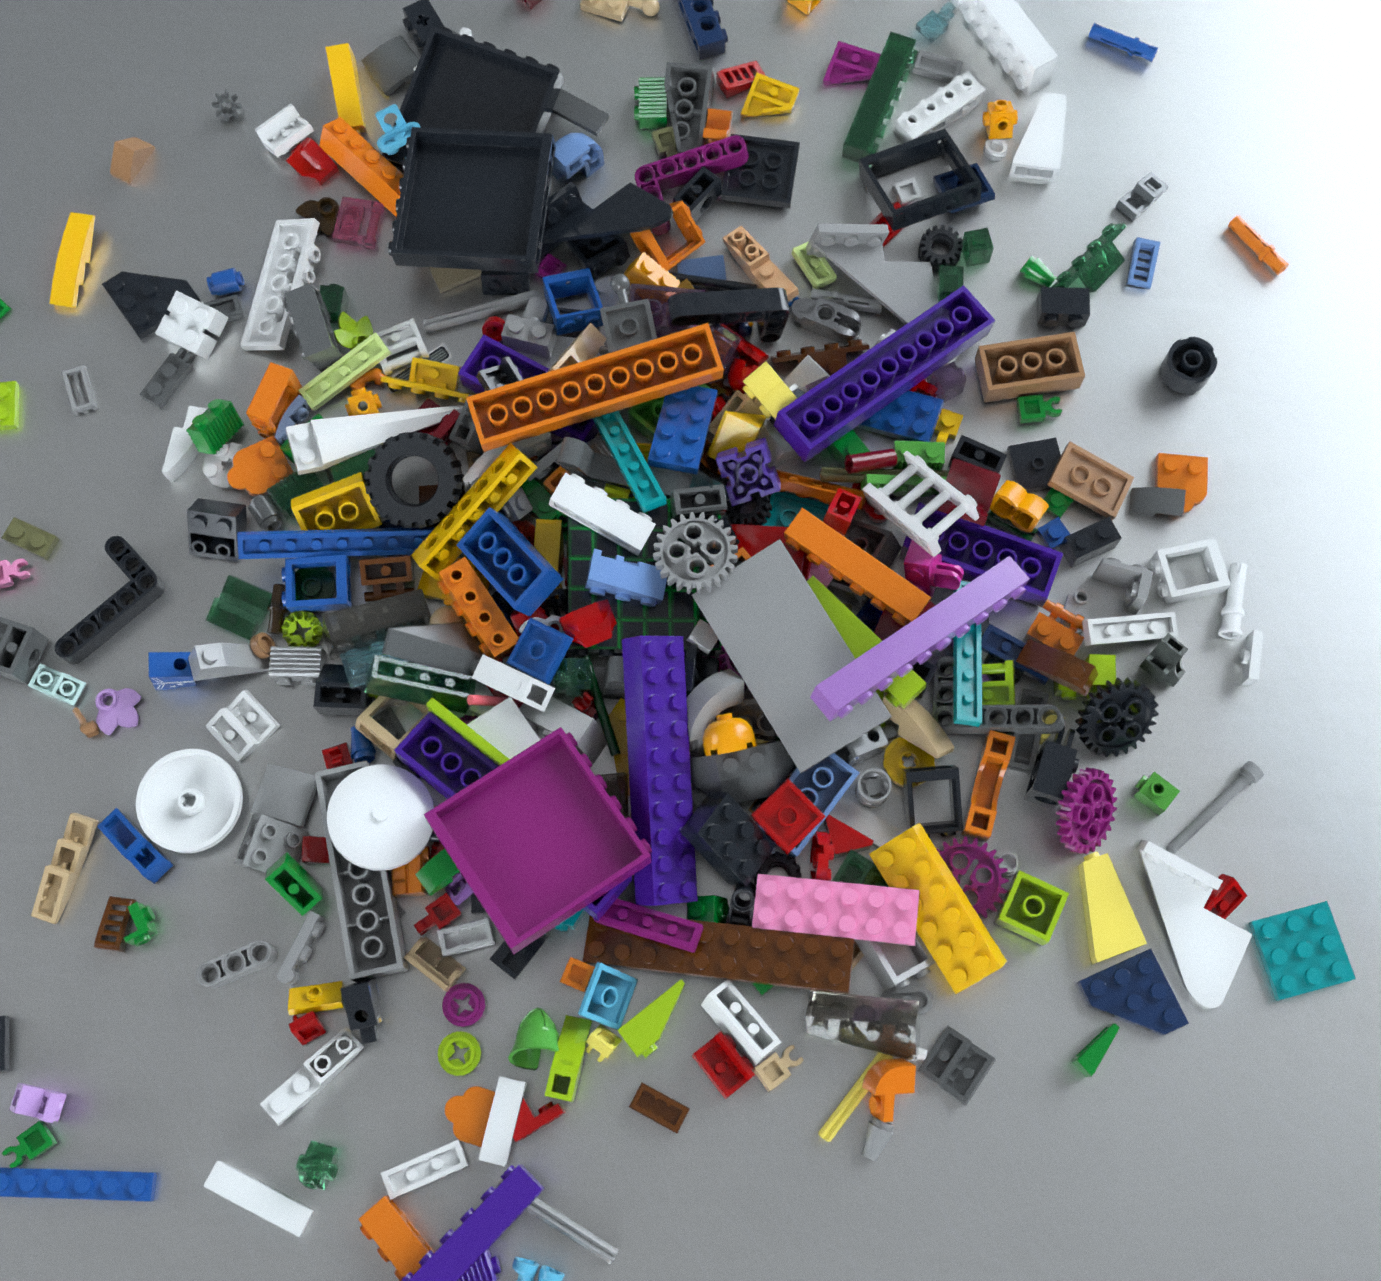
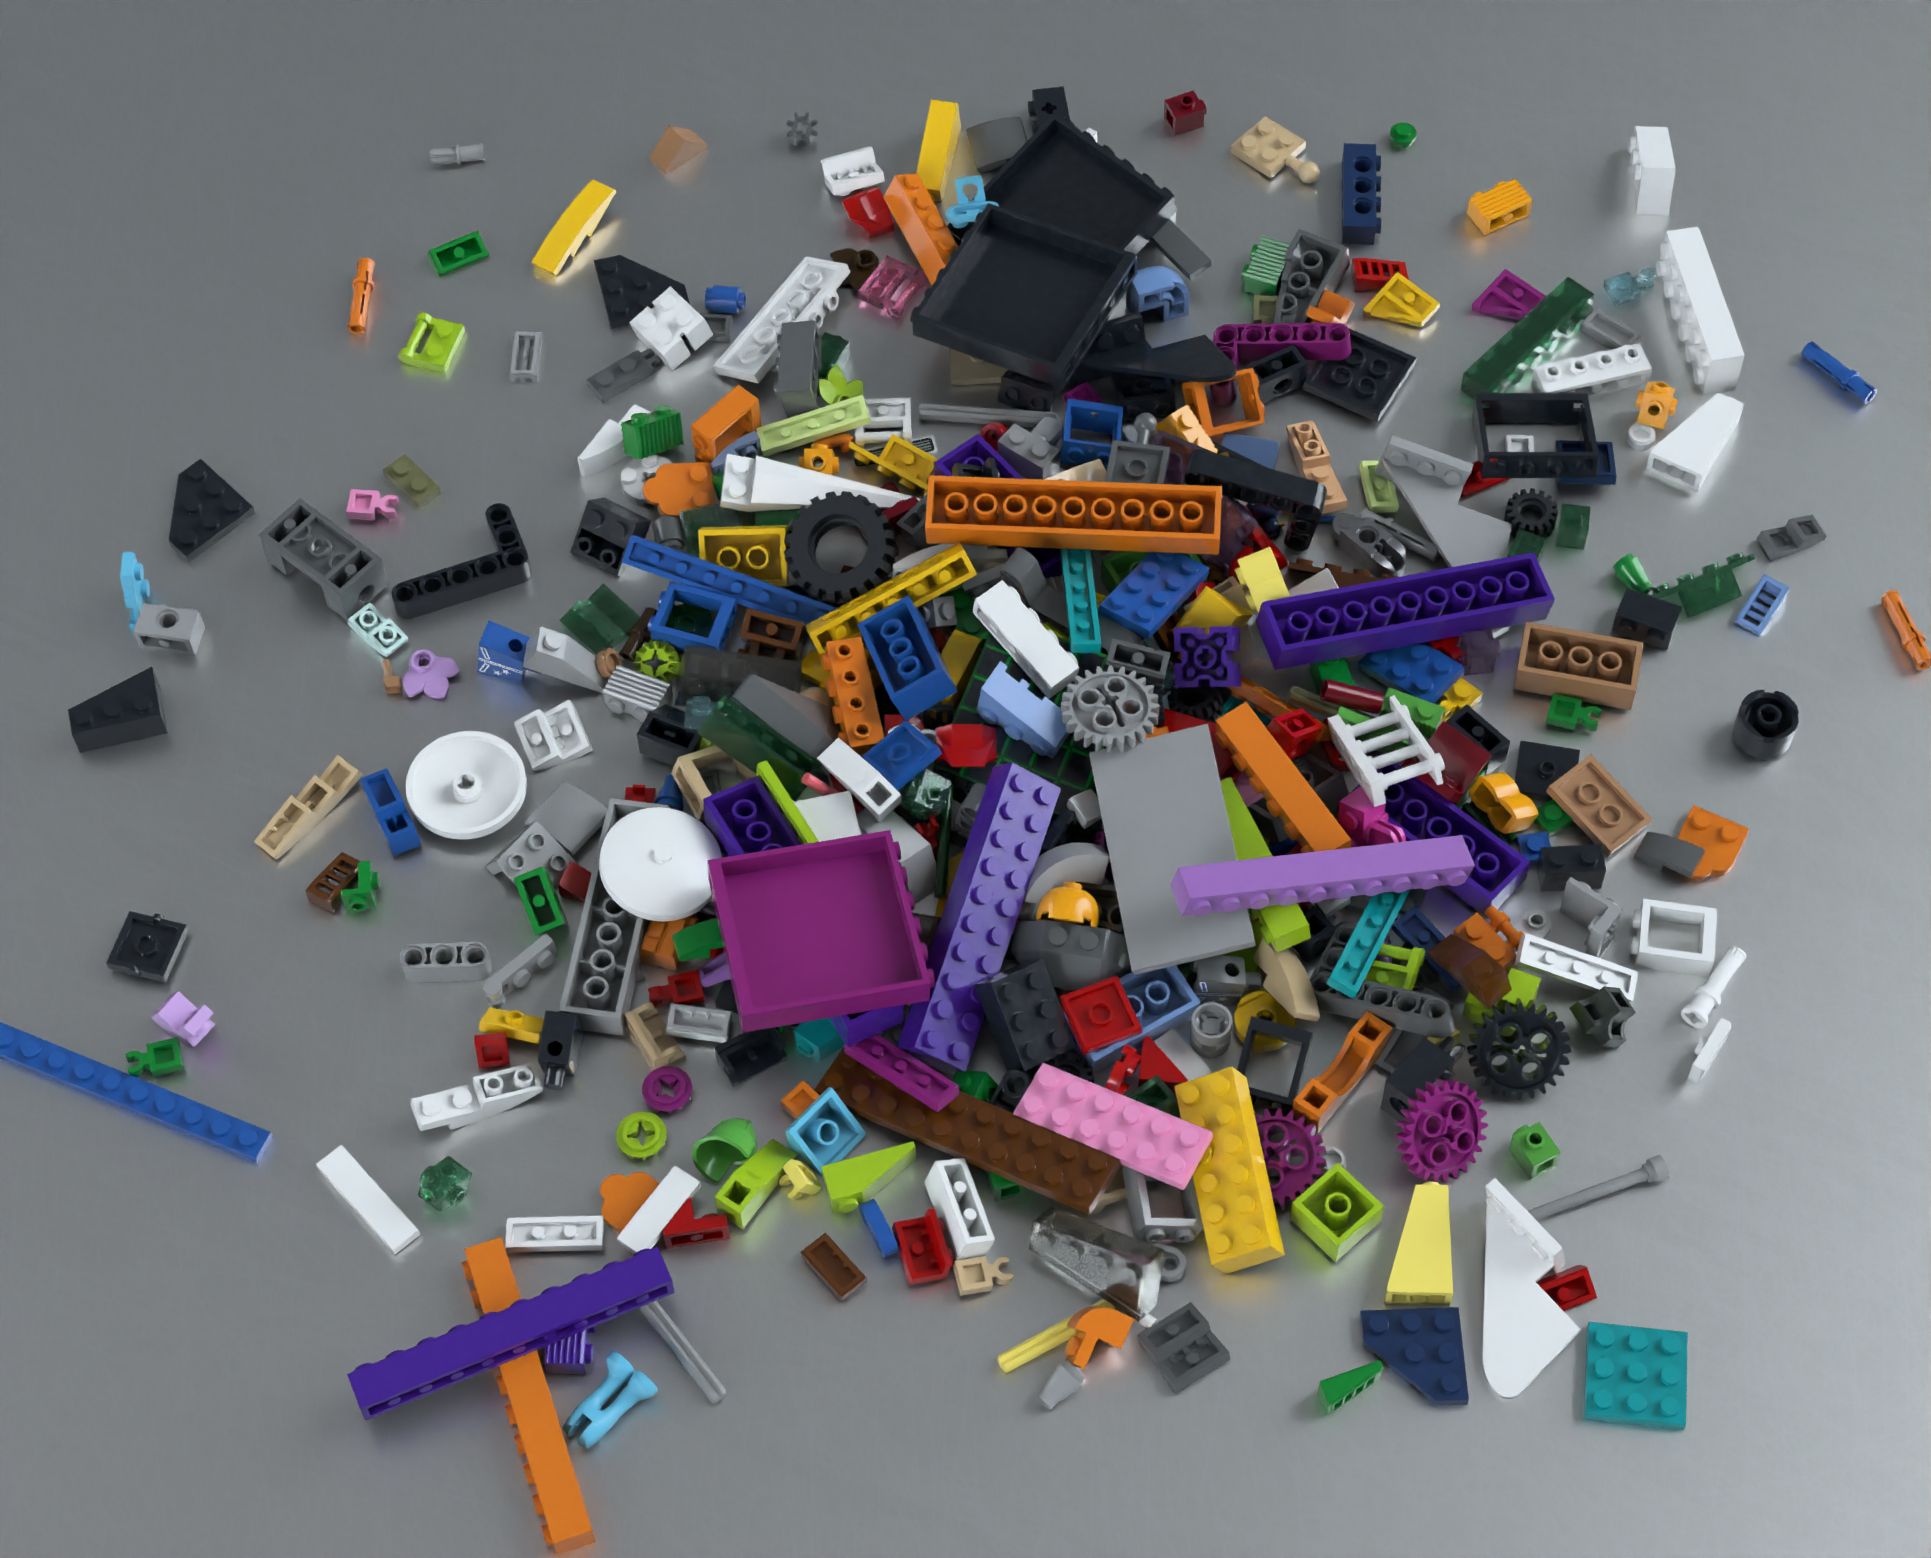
camera: 20 degrees right, 15 degrees down
none -> blue beam [858,1199,899,1258]

